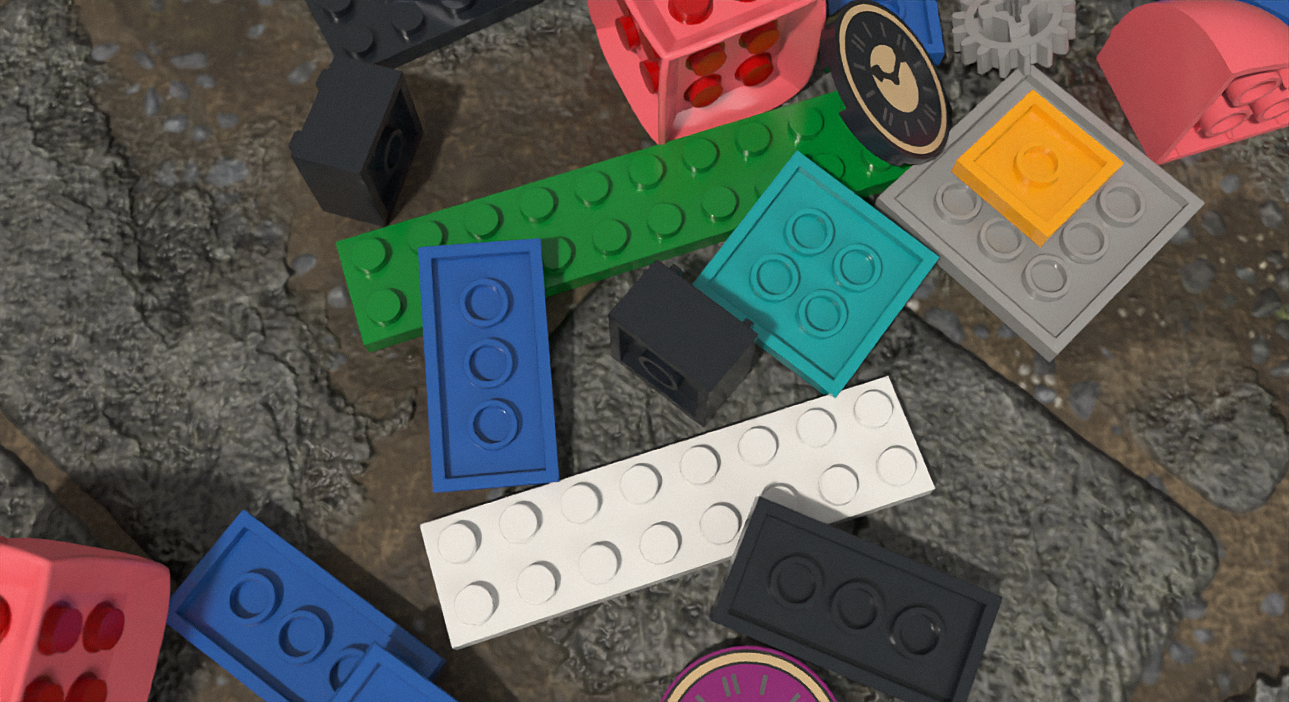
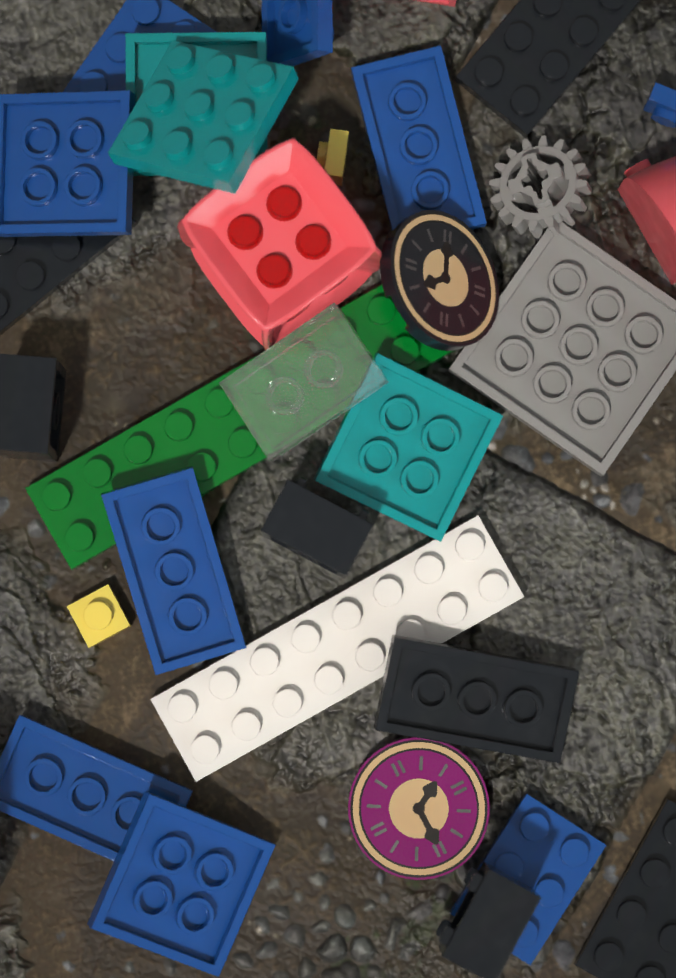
camera: 15 degrees left, 15 degrees up
light orange plate [951,89,1124,248] -> none
none -> light yellow plate [67,584,131,648]
none -> clear tile [219,302,389,462]

